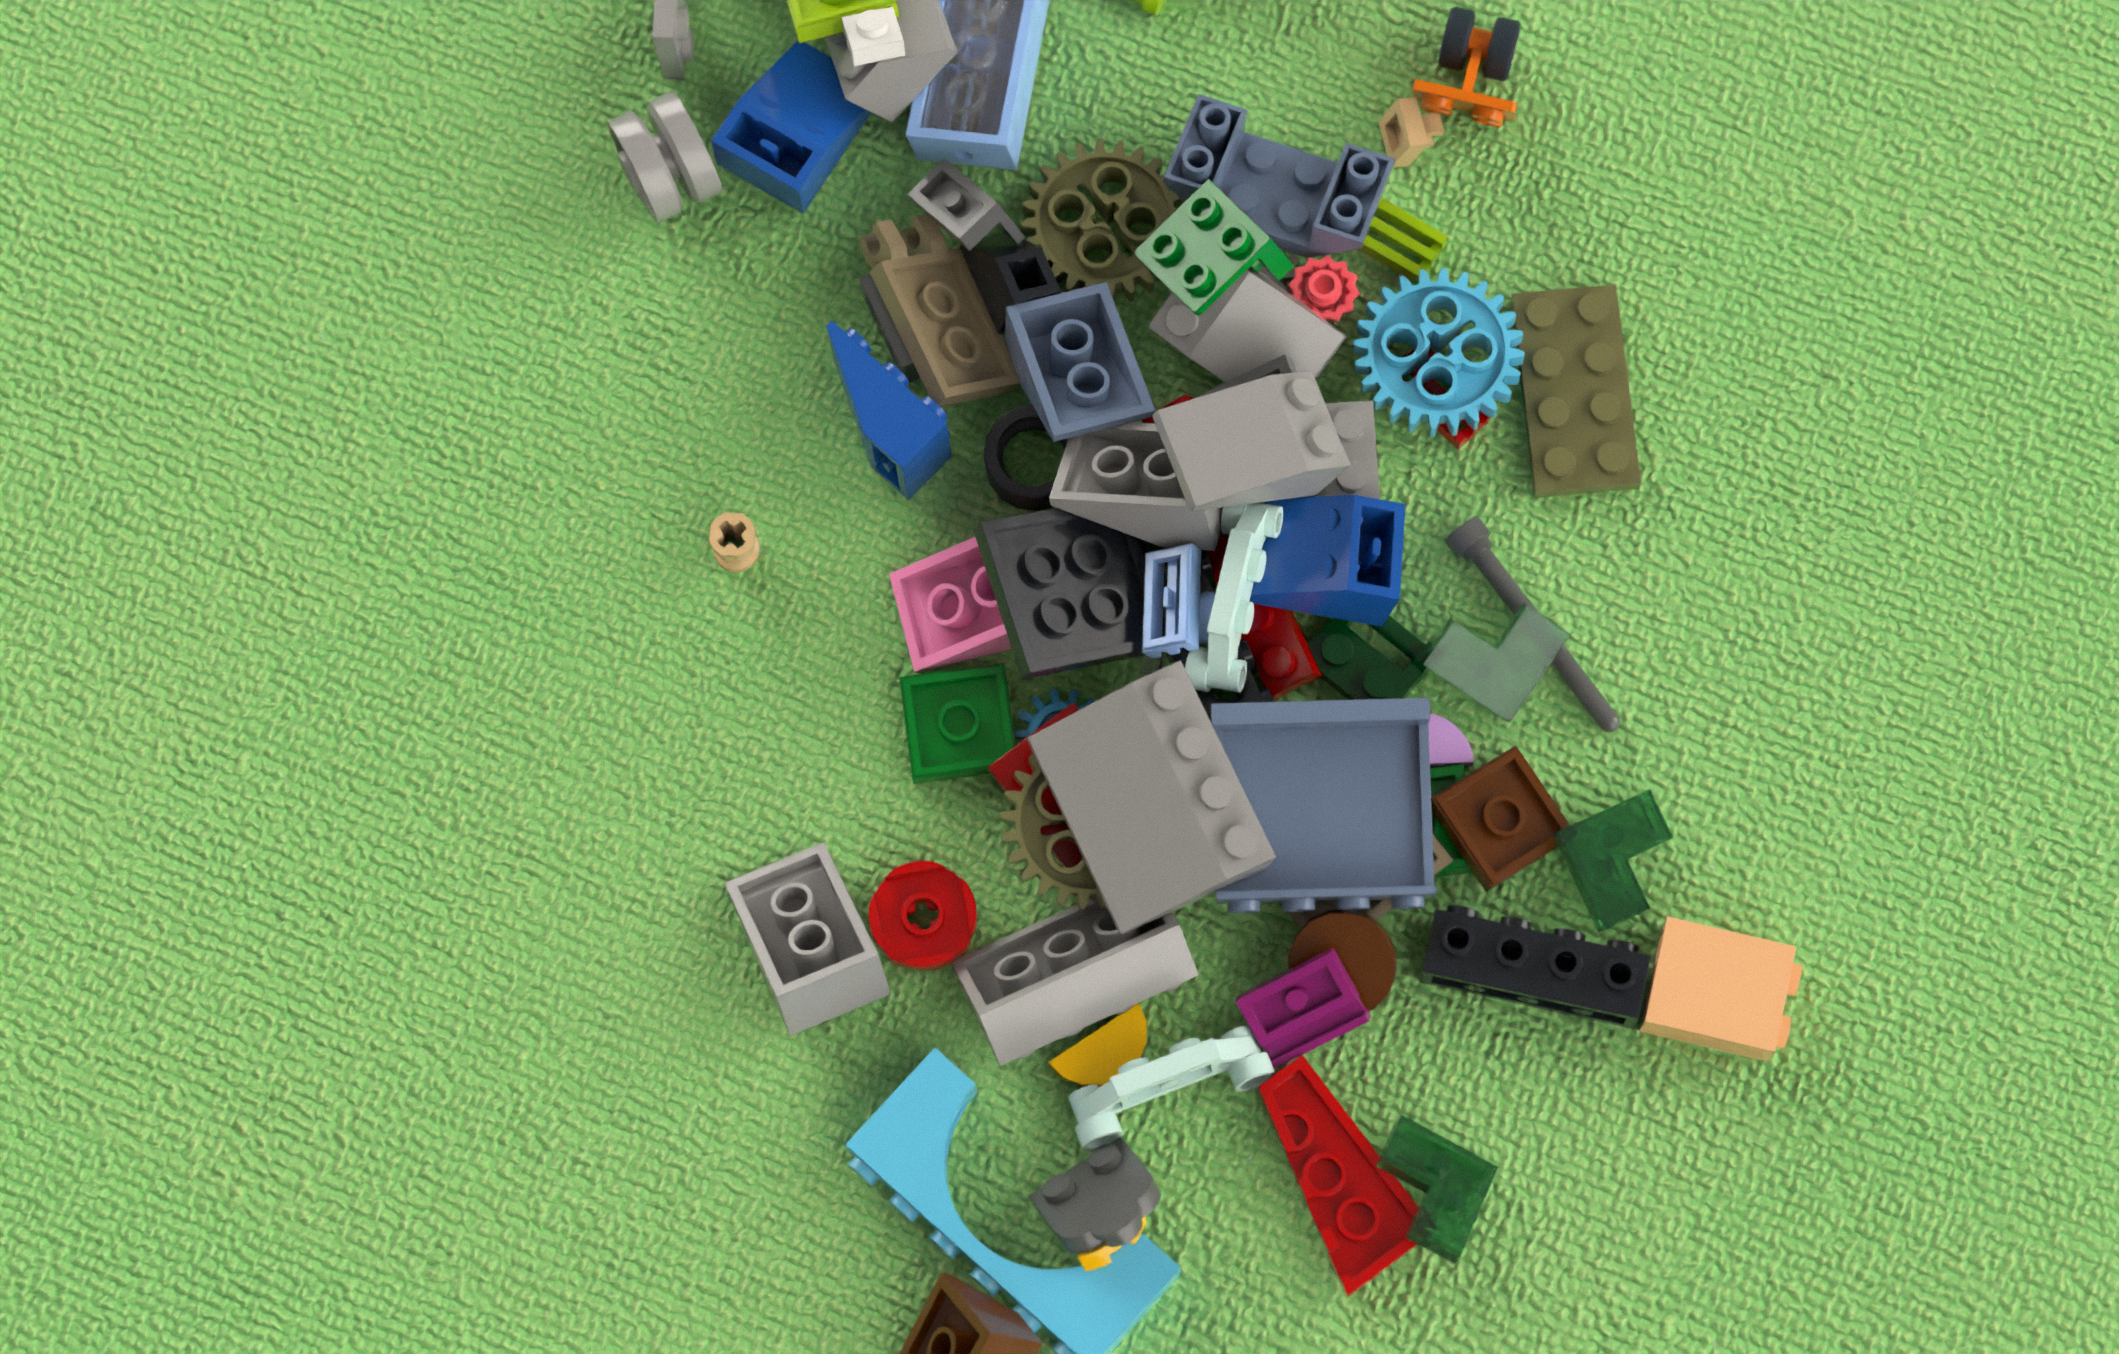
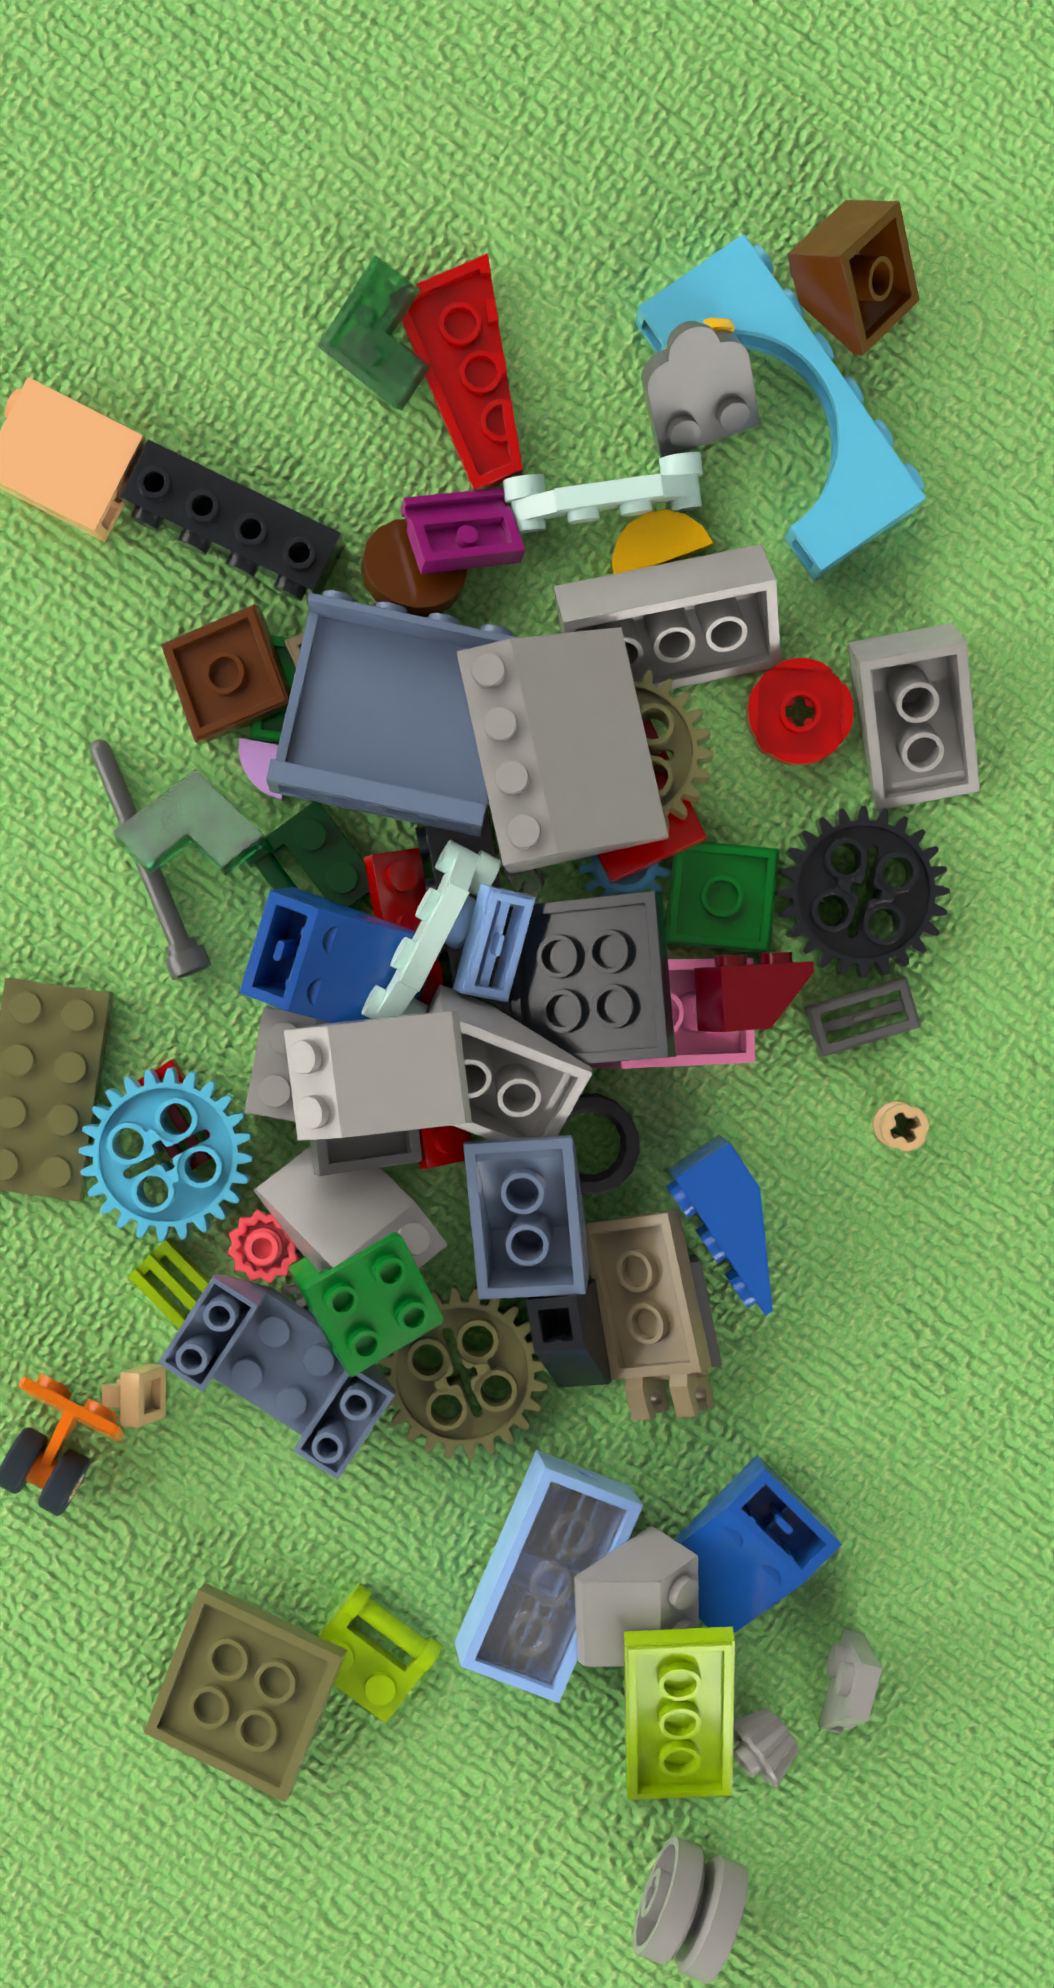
camera: 165 degrees left, 15 degrees up
light grey wheel [606,90,723,224] -> none
white plate [842,7,905,66] -> none
dark grey panel [907,159,1025,251] -> none
clear green tile [1553,789,1673,932] -> none
none -> dark red slope [694,952,814,1032]
none -> black gear [775,806,950,978]
none -> dark grey tile [803,977,921,1057]

